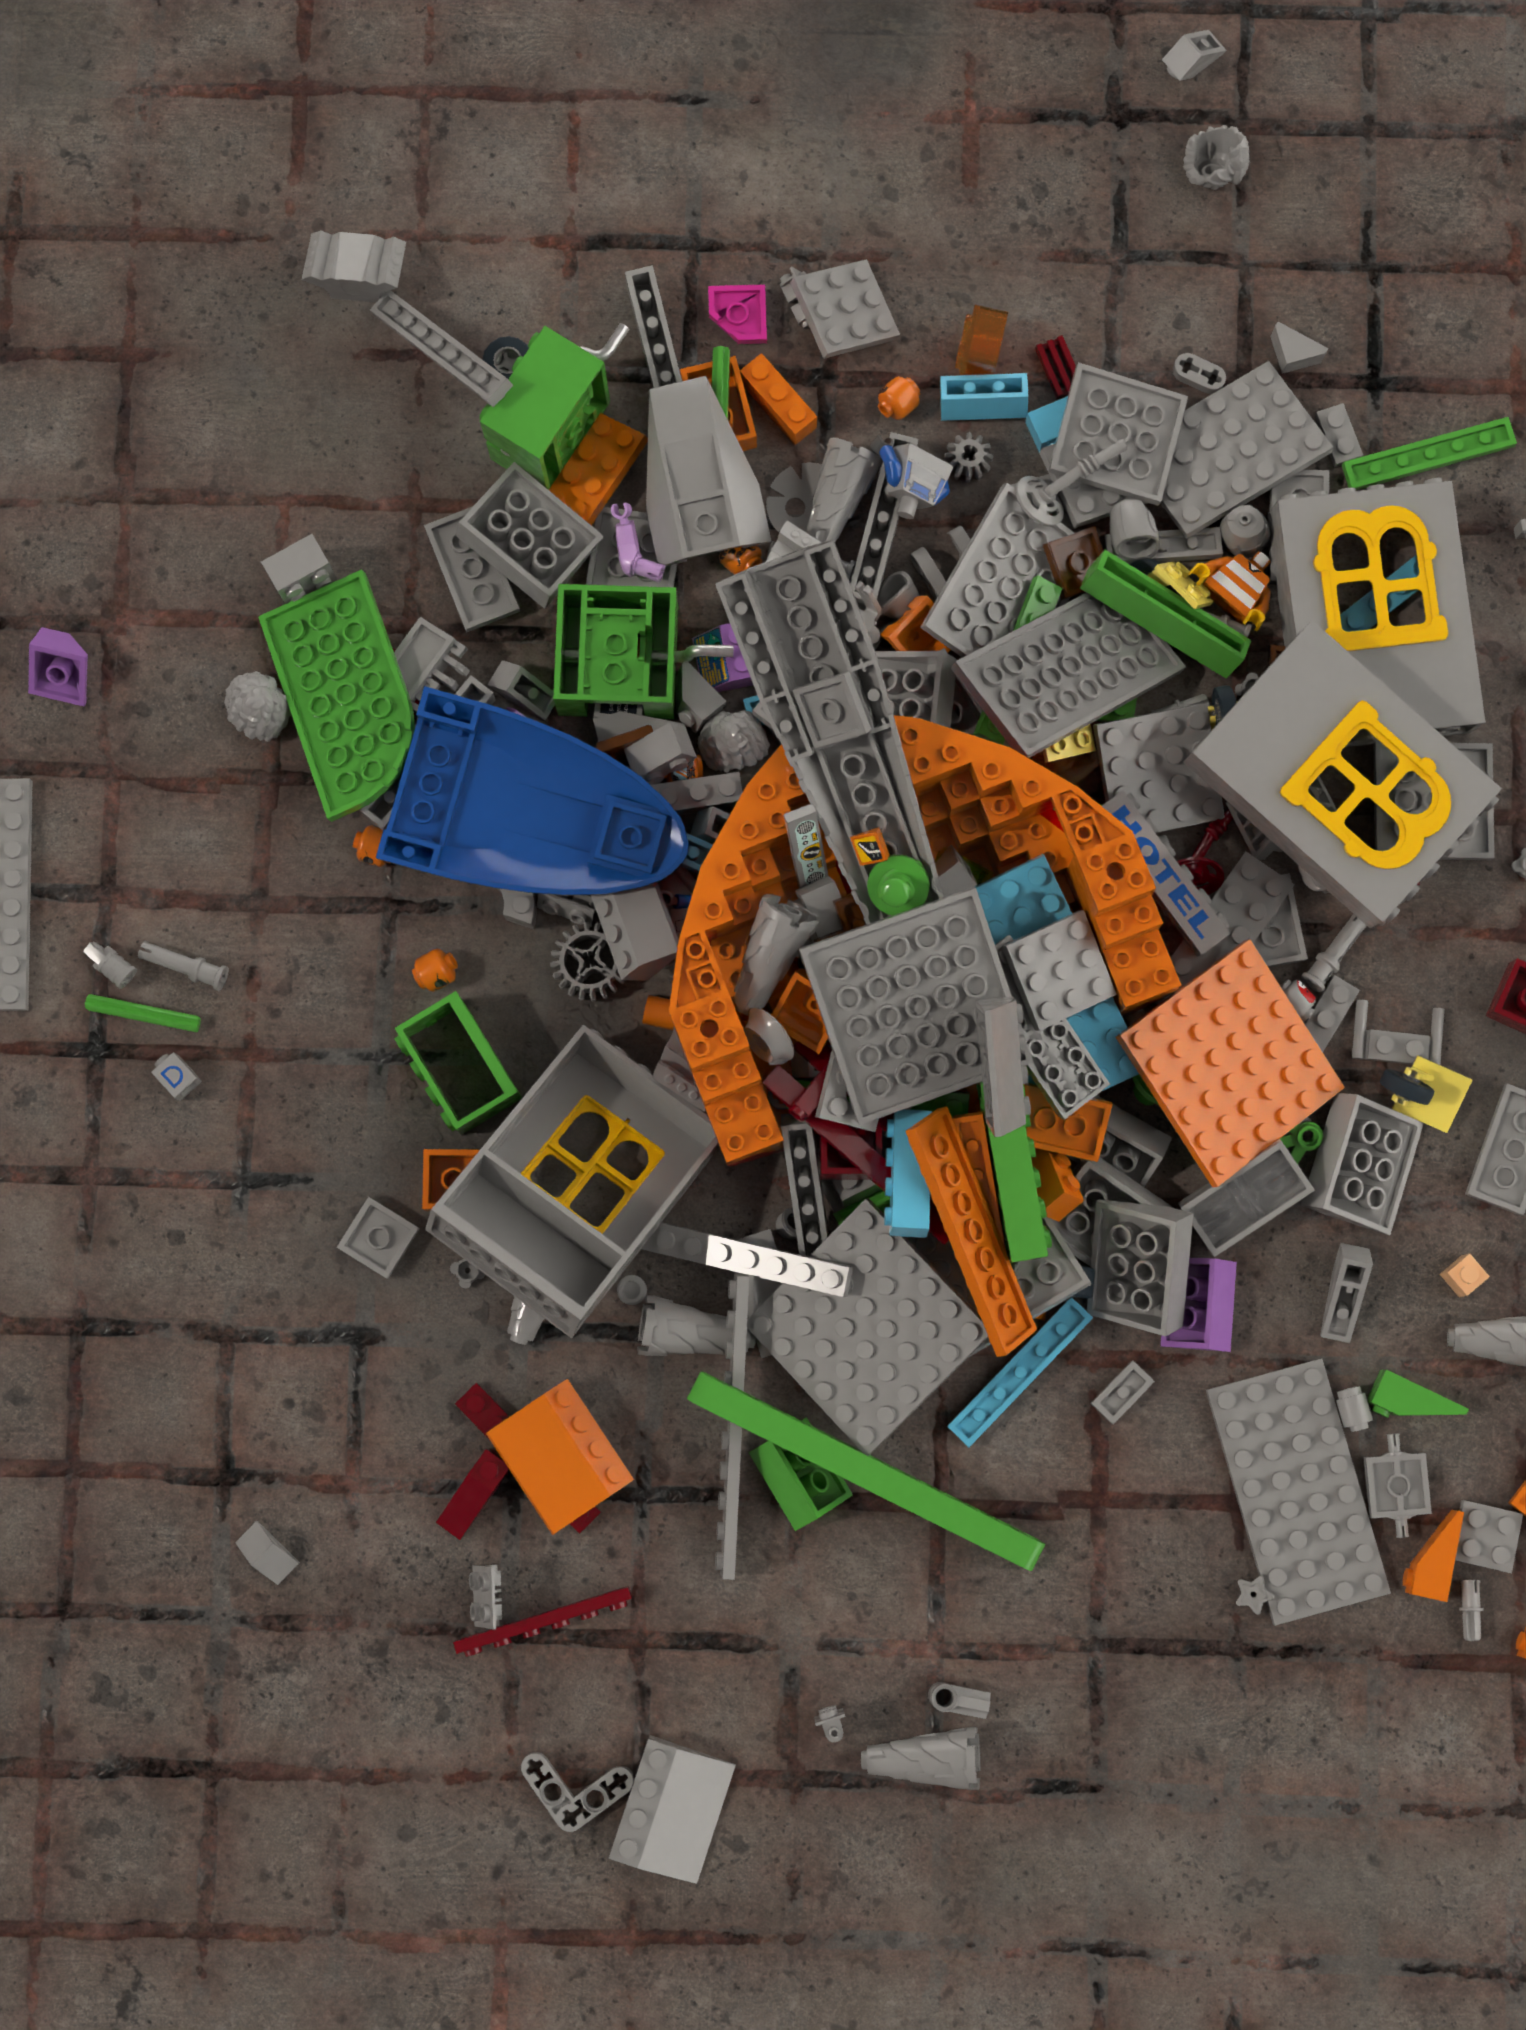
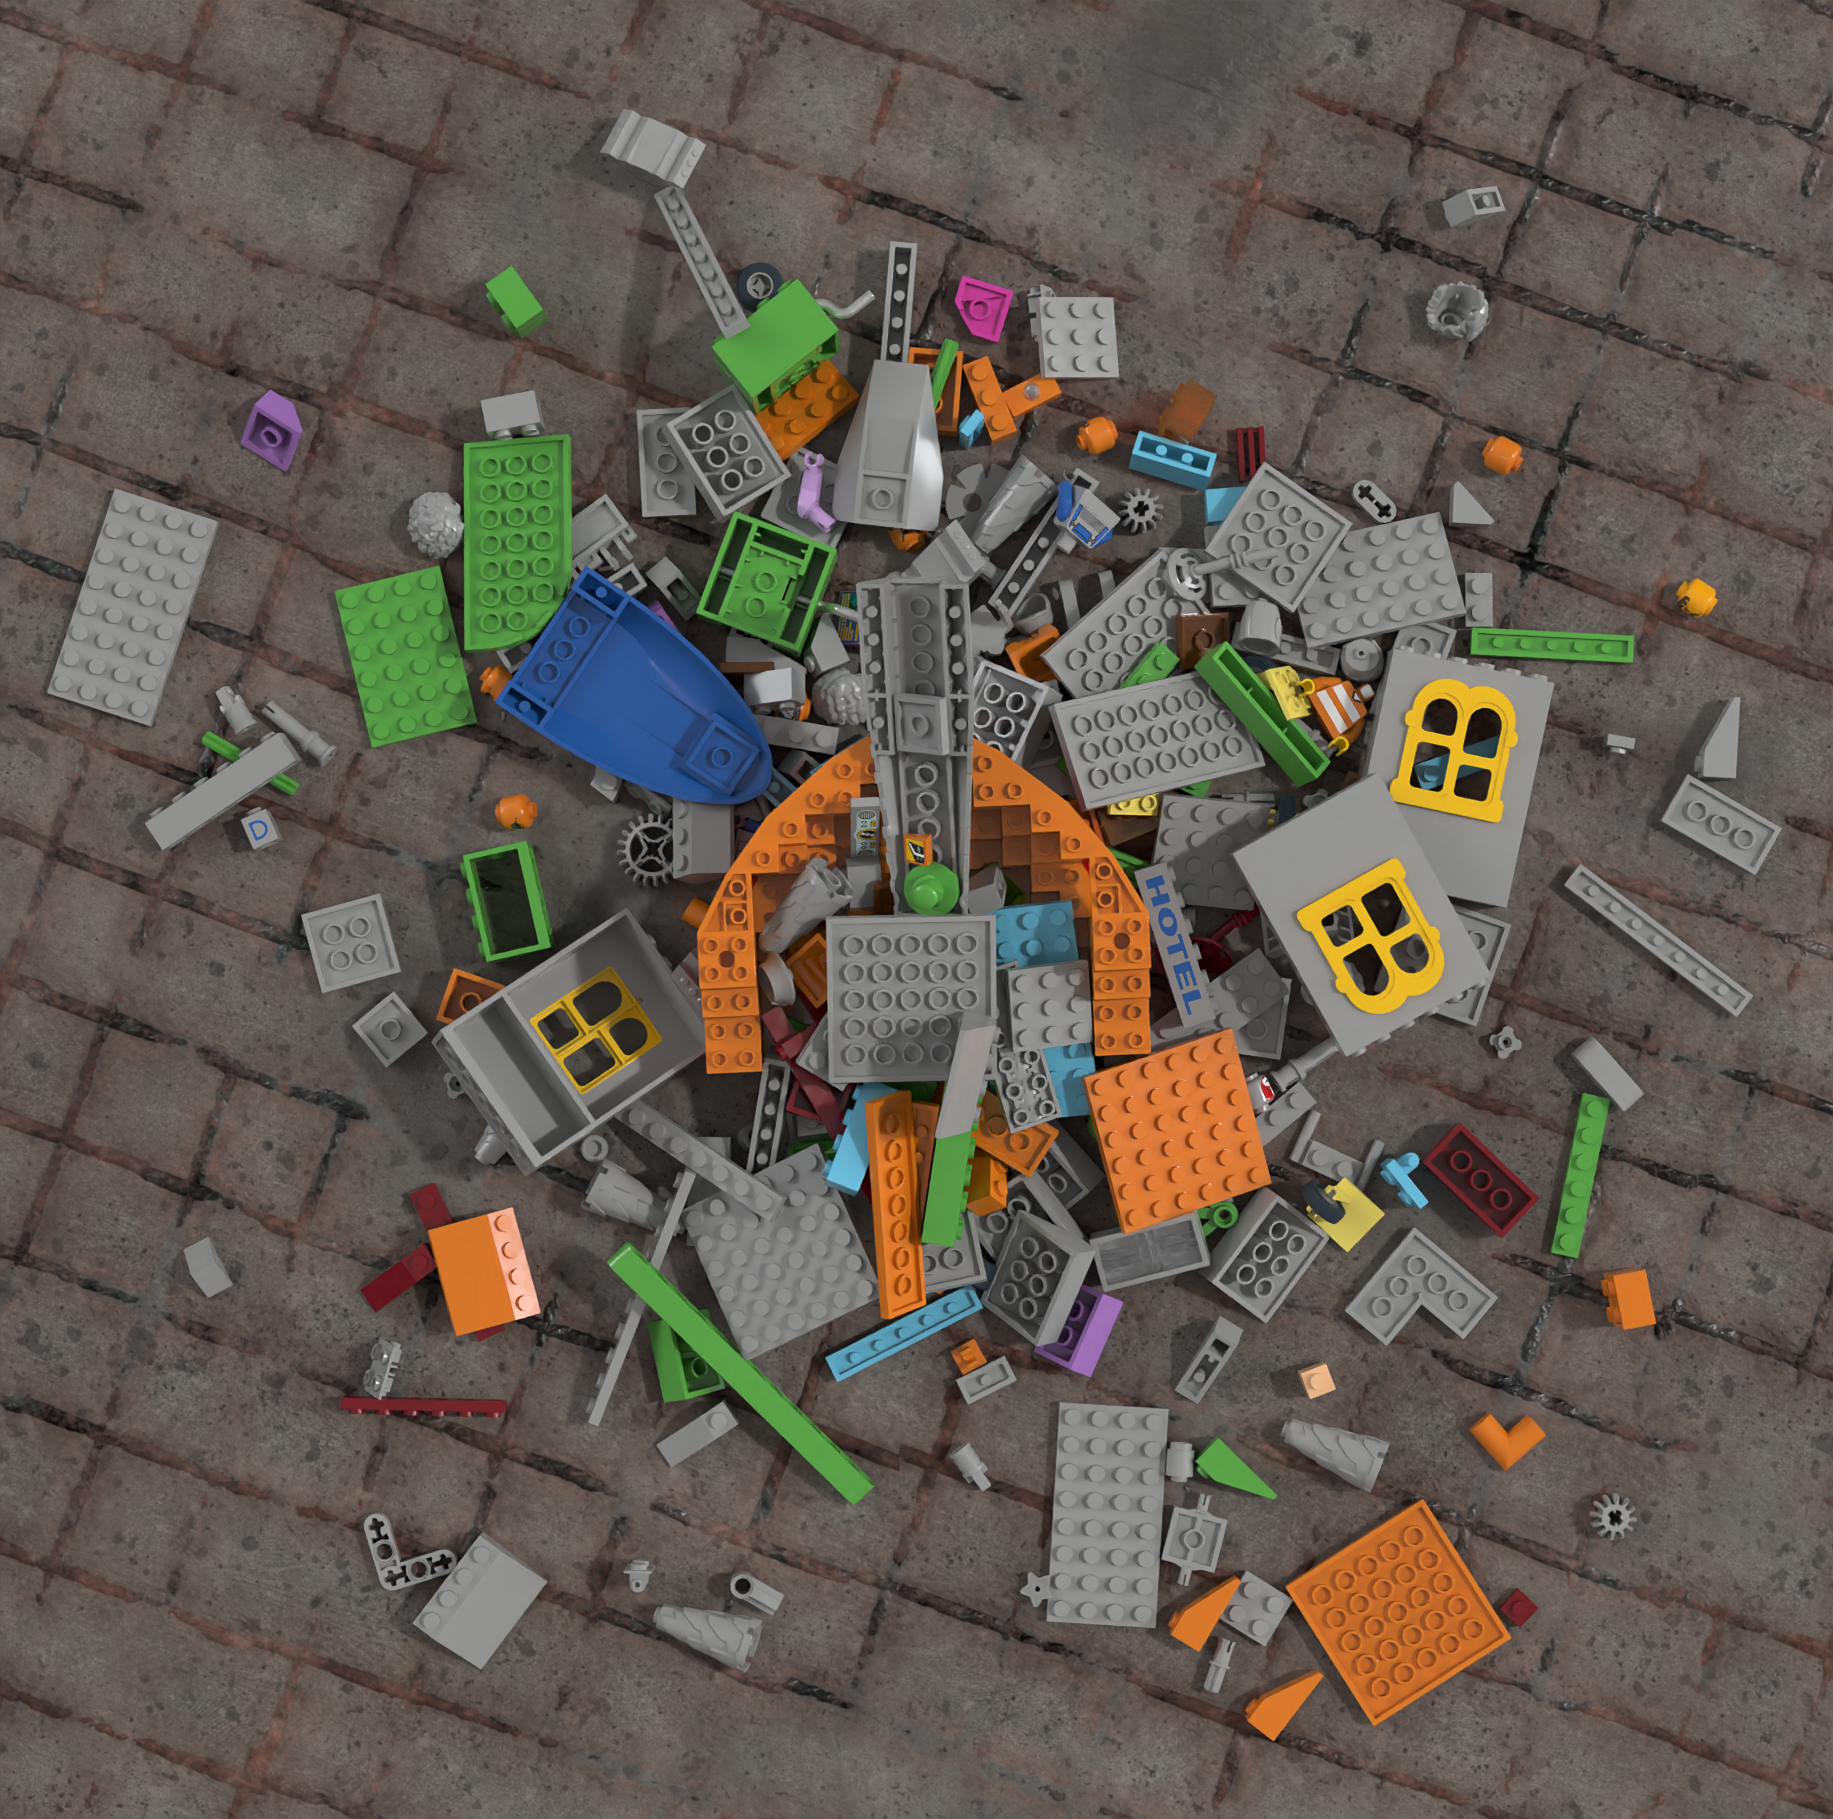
camera: 15 degrees right, 5 degrees up
none -> light grey brick [145,731,302,850]
none -> light grey plate [301,893,402,994]
none -> bright green plate [334,566,478,749]
none -> bright green brick [485,266,548,339]
none -> light grey slope [657,1399,739,1468]
none -> light grey hinge [949,1442,991,1492]
none -> orange tile [950,1338,987,1376]
none -> medium azure plate [958,409,985,450]
none -> orange piece [1002,373,1062,420]
none -> medium azure plate [1380,1152,1428,1209]
none -> orange head [1481,436,1524,476]

